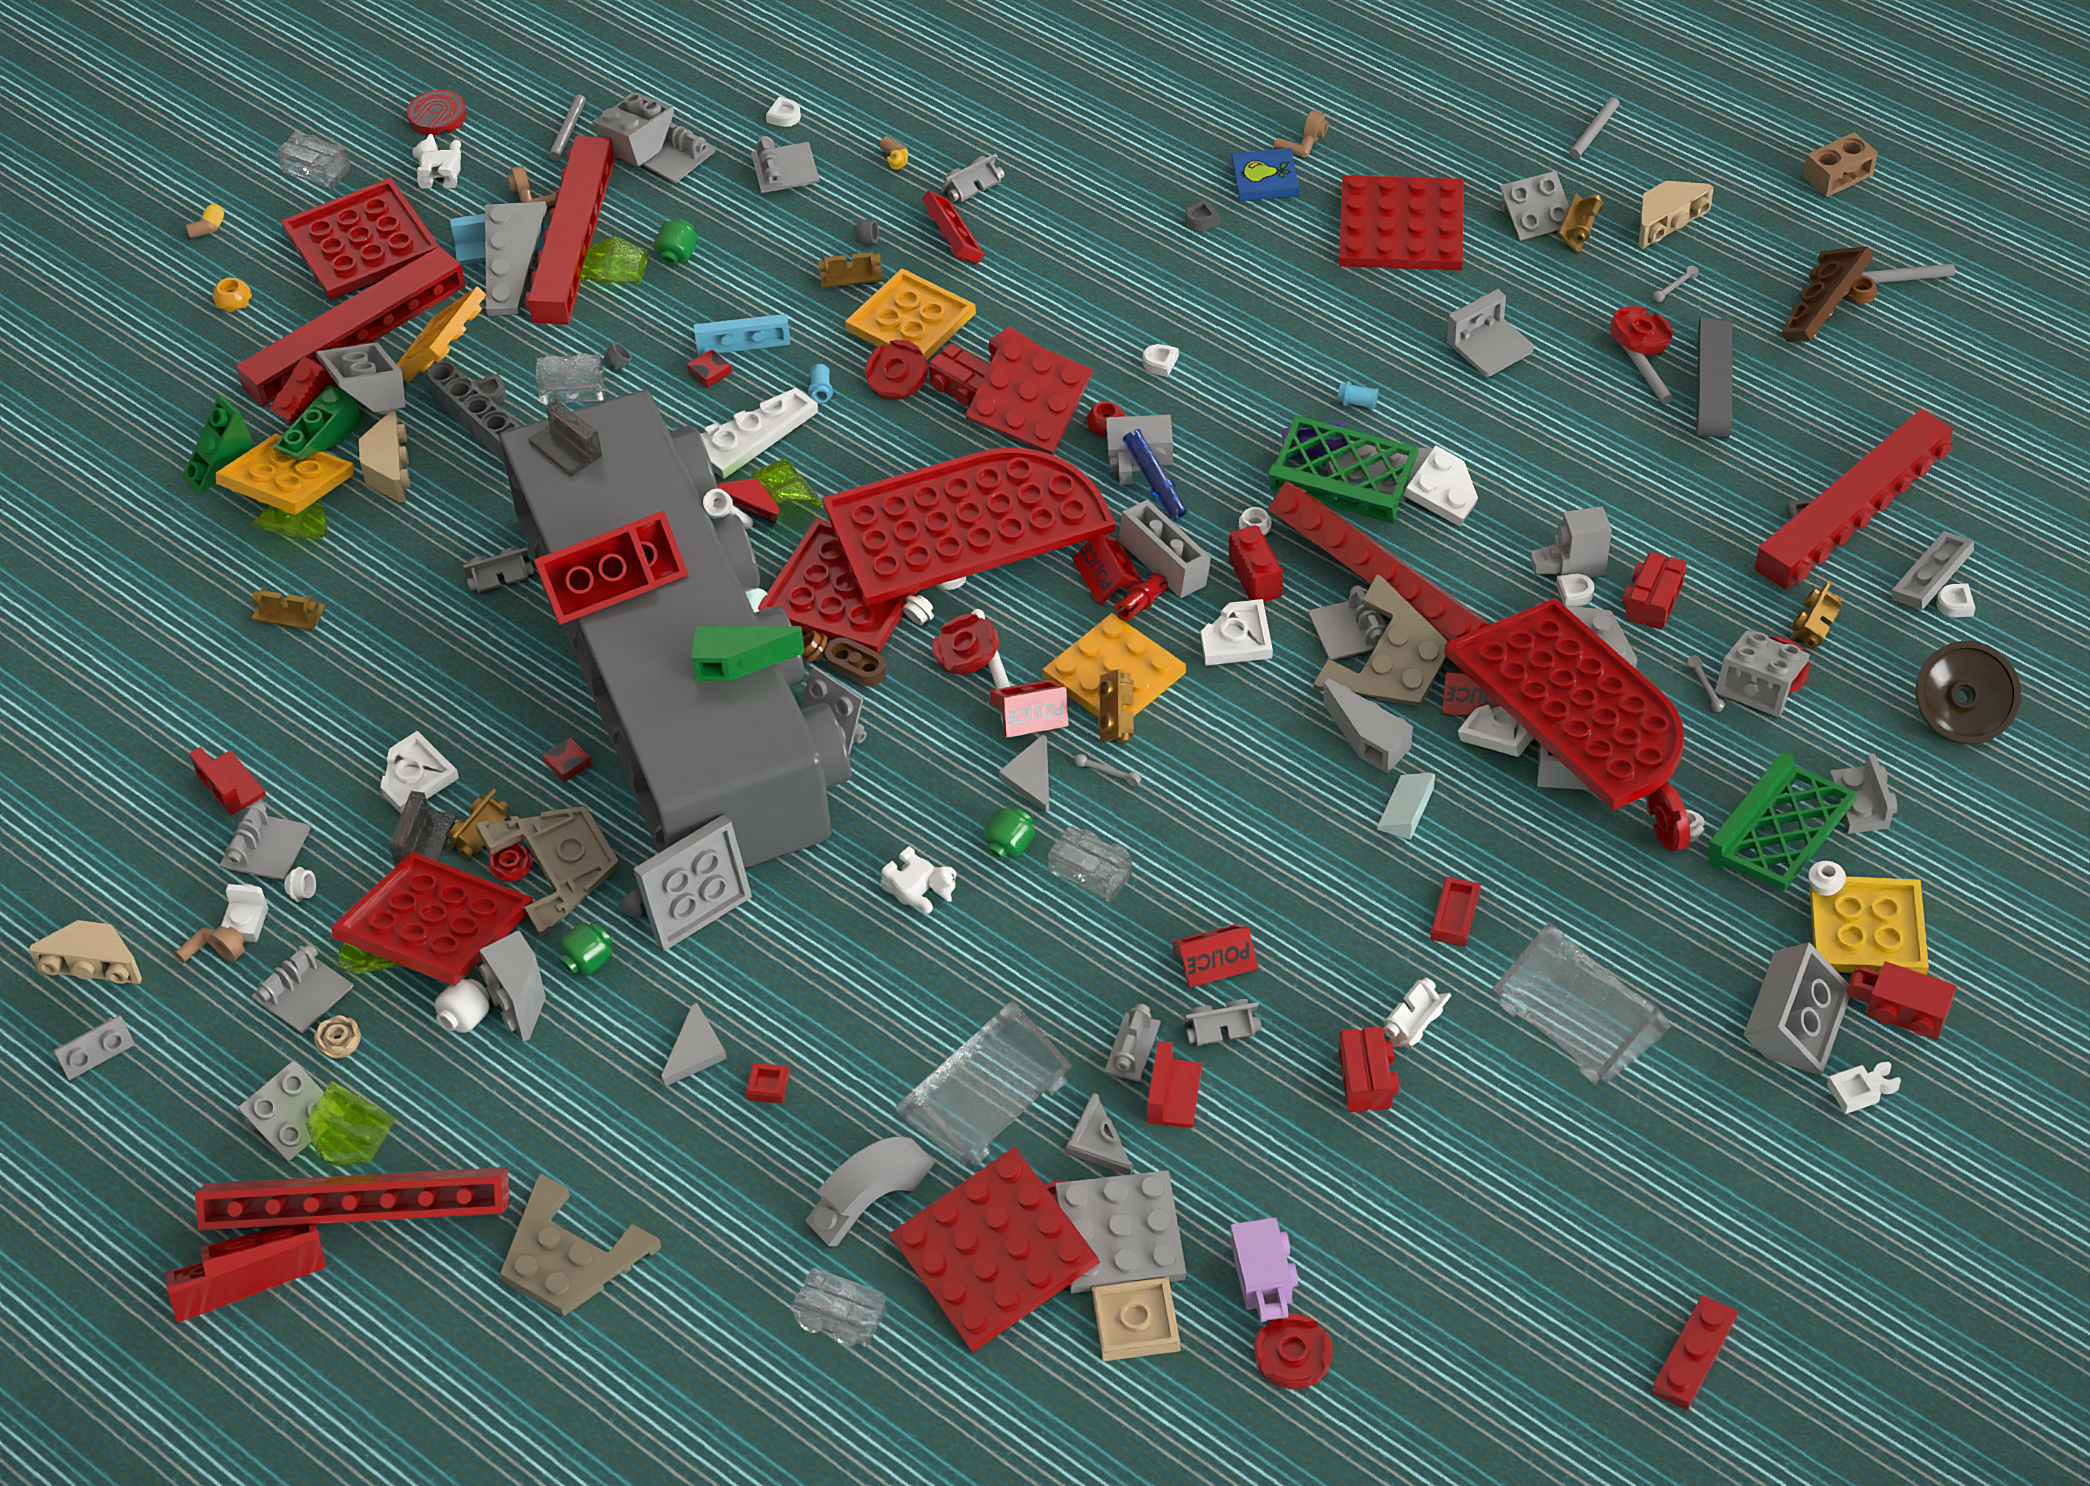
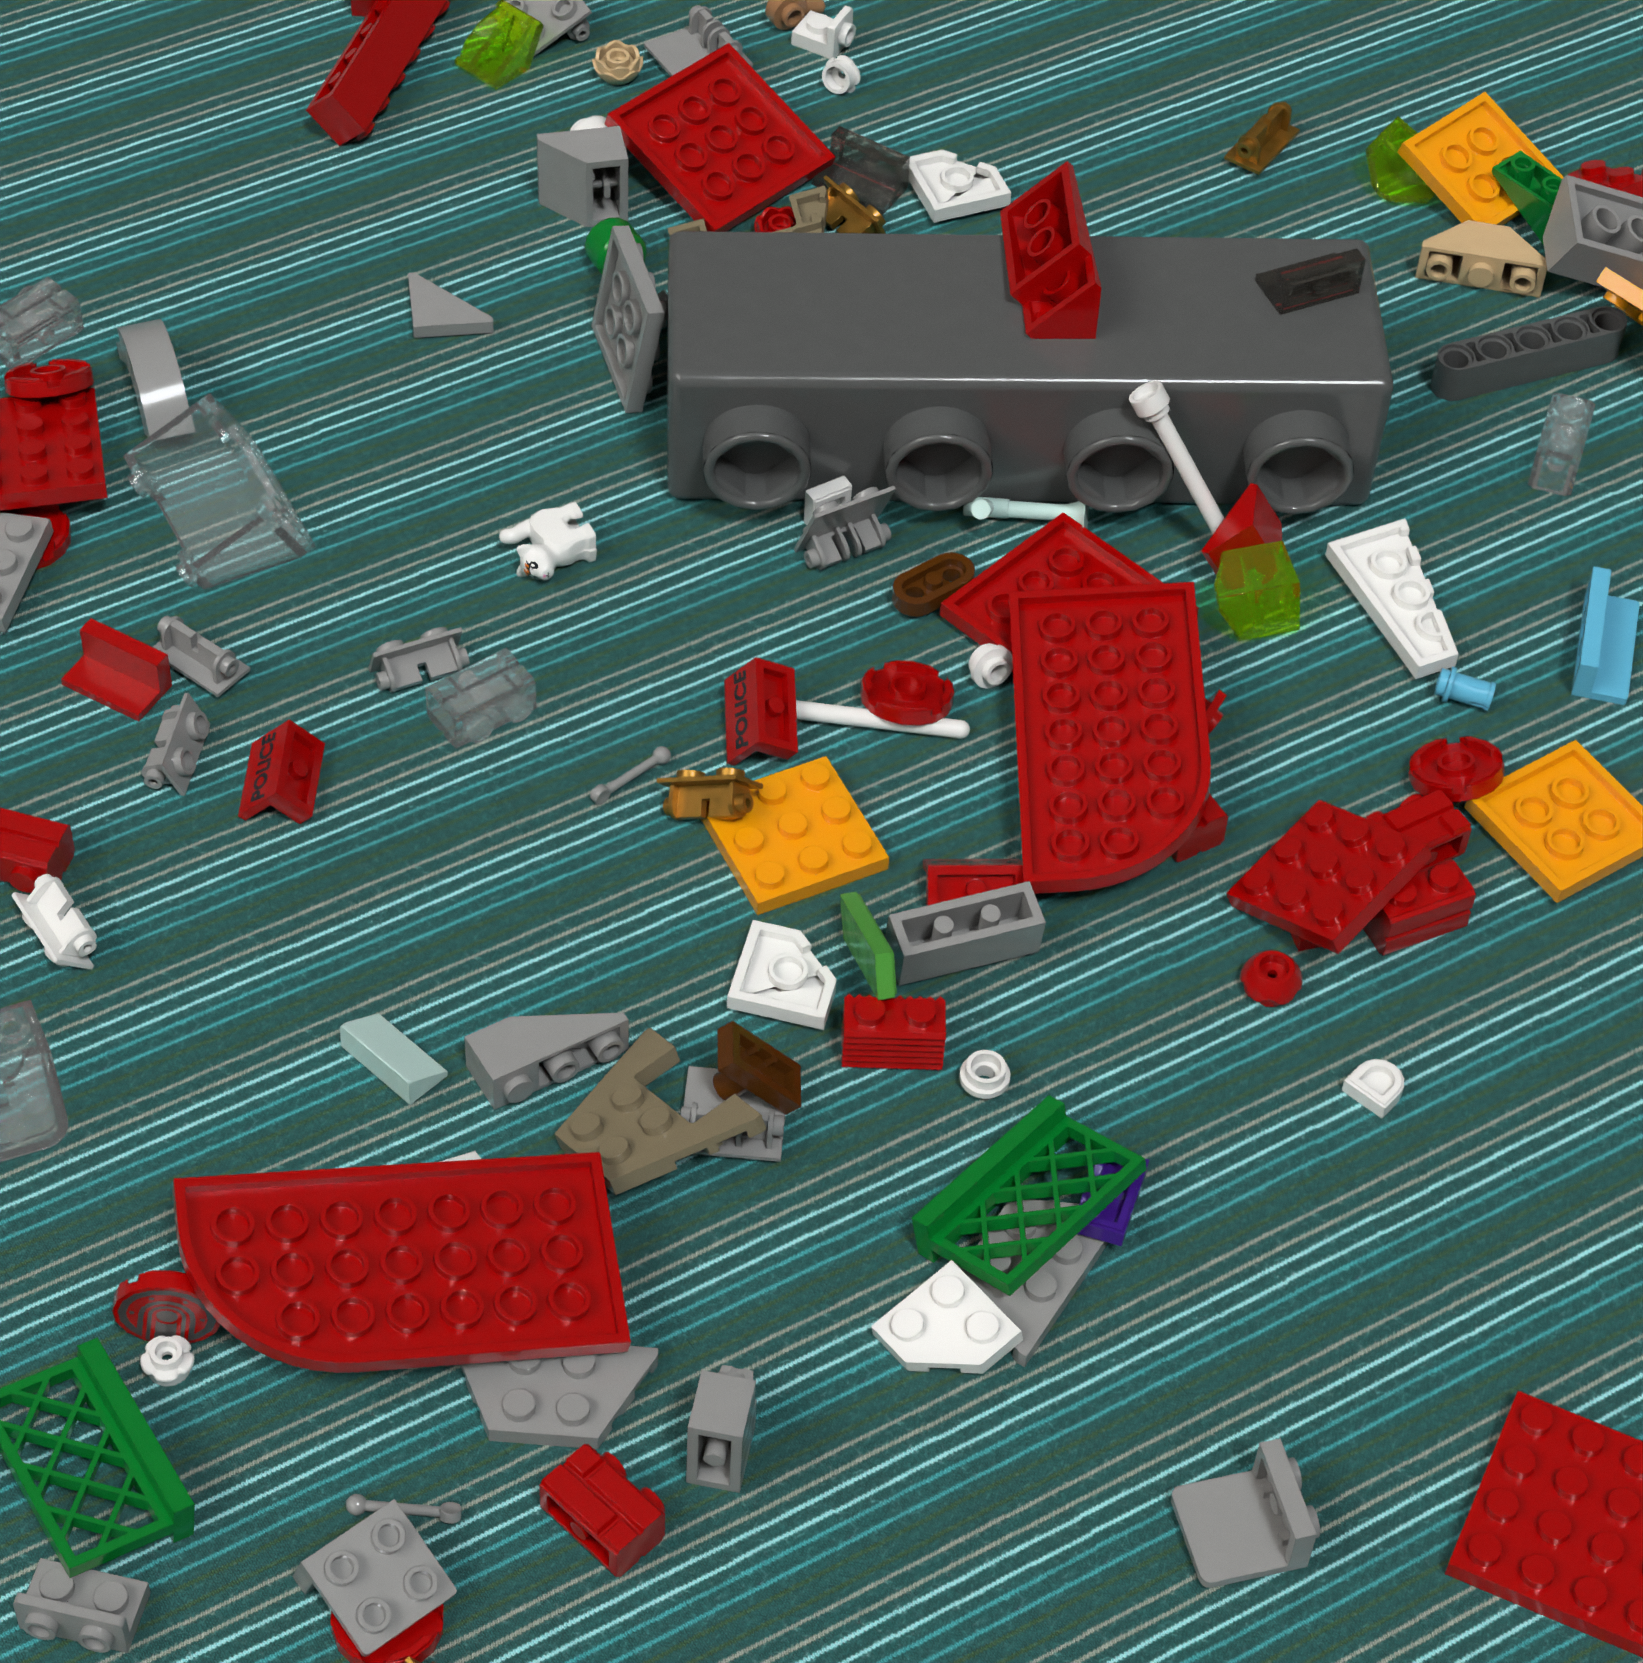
camera: 105 degrees right, 0 degrees up
green slope [182,395,253,494] -> none
red panel [189,747,266,816] -> none
light grey hinge [219,802,311,881] -> none
dark grey tile [473,373,506,405] -> none
dark tan wing [500,1174,661,1317] -> none
dark grey hinge [604,342,632,370] -> none
red tile [687,349,732,388] -> none
green slope [691,625,804,681] -> none
red tile [746,1063,790,1104] -> none
dark orange plate [801,631,828,663] -> none
green head [983,806,1035,860] -> none
light grey tile [999,735,1050,812] -> none
light grey tile [1066,1093,1133,1175] -> none
light grey hinge [1106,415,1173,485] -> none
red pin [1114,573,1168,621] -> none
clear blue pin [1122,429,1188,522] -> none
red brick [1267,481,1490,641] -> none
medium azure pin [1337,381,1379,409] -> none
red tile [1430,876,1481,947] -> none
white tile [1556,574,1594,607] -> none
none -> red tile [4,359,94,398]
none -> light grey hinge [368,627,470,693]
none -> reddish brown tile [713,1021,802,1115]
none -> bright green tile [840,892,897,1000]

